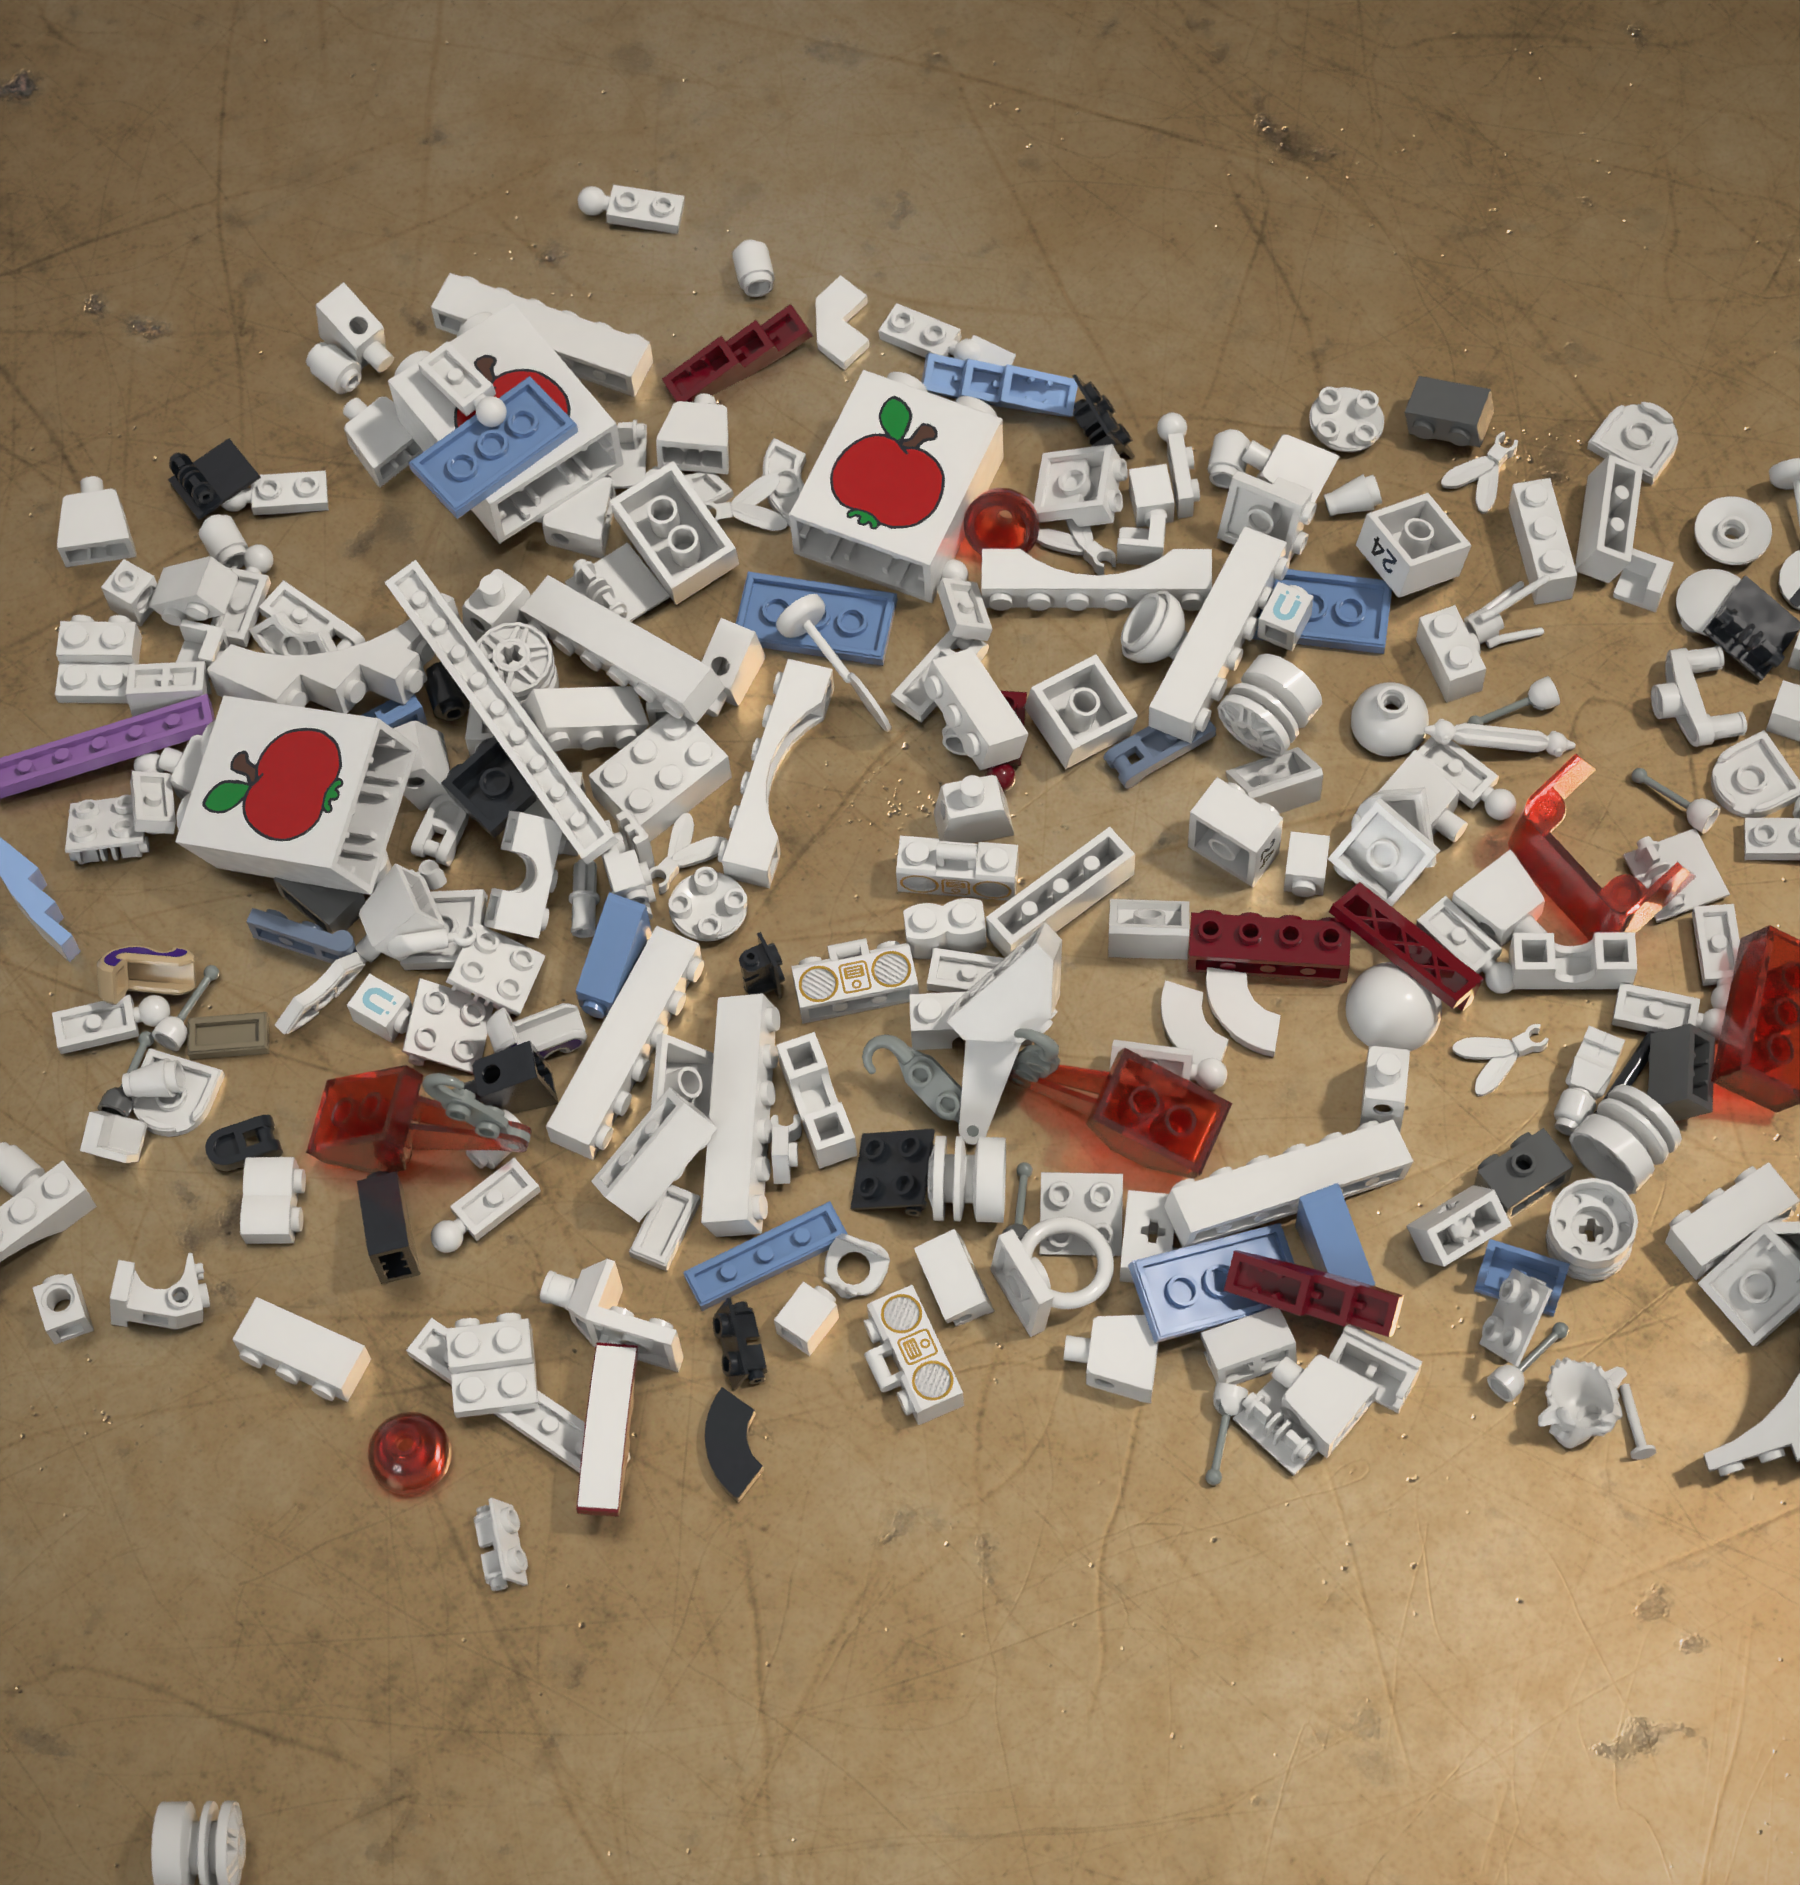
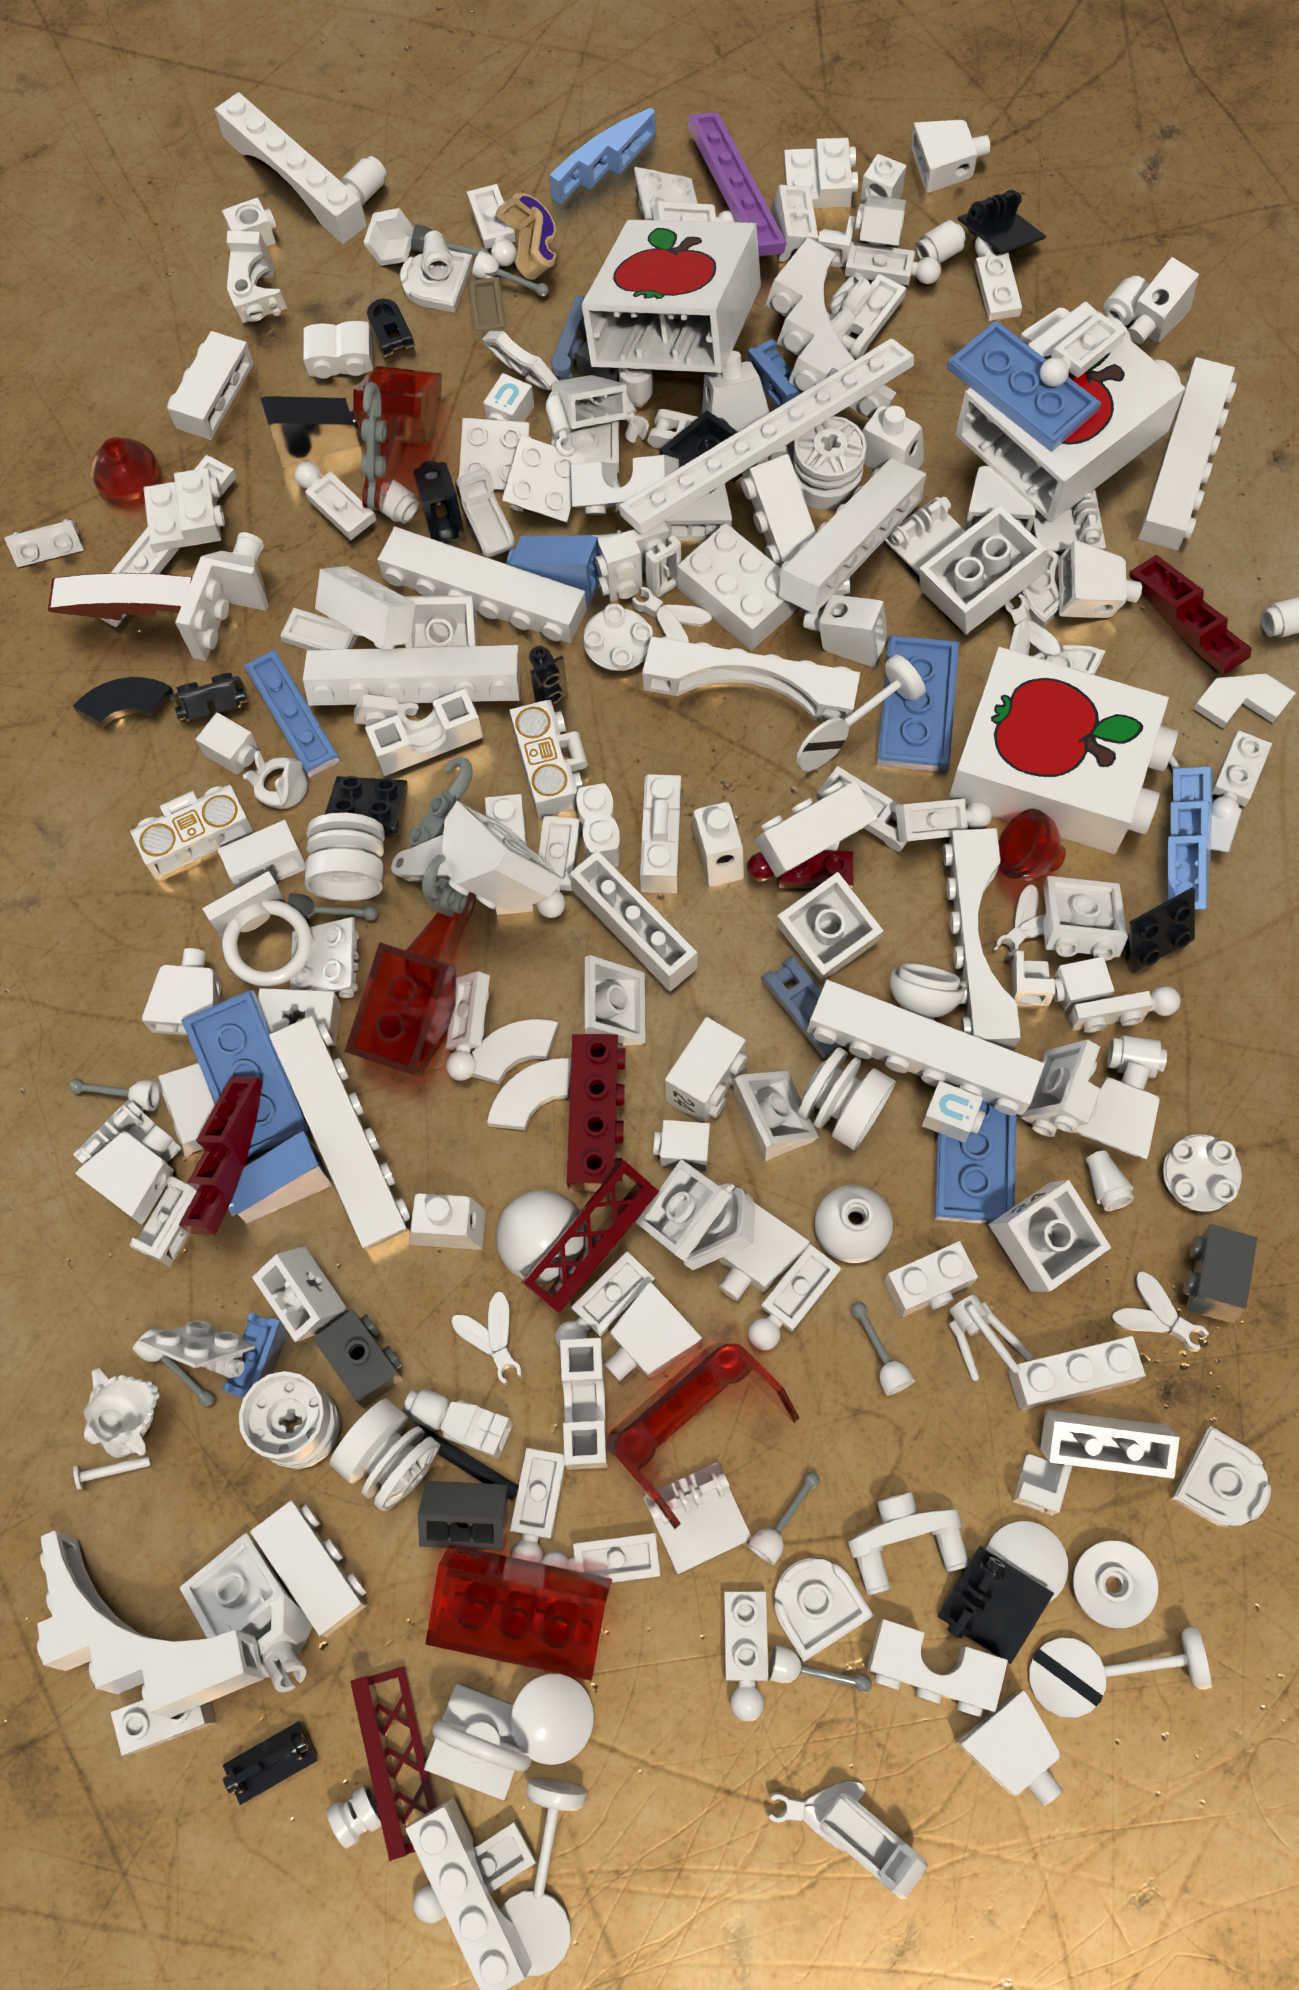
camera: 85 degrees right, 5 degrees up
white wheel [1424,719,1576,757] -> none

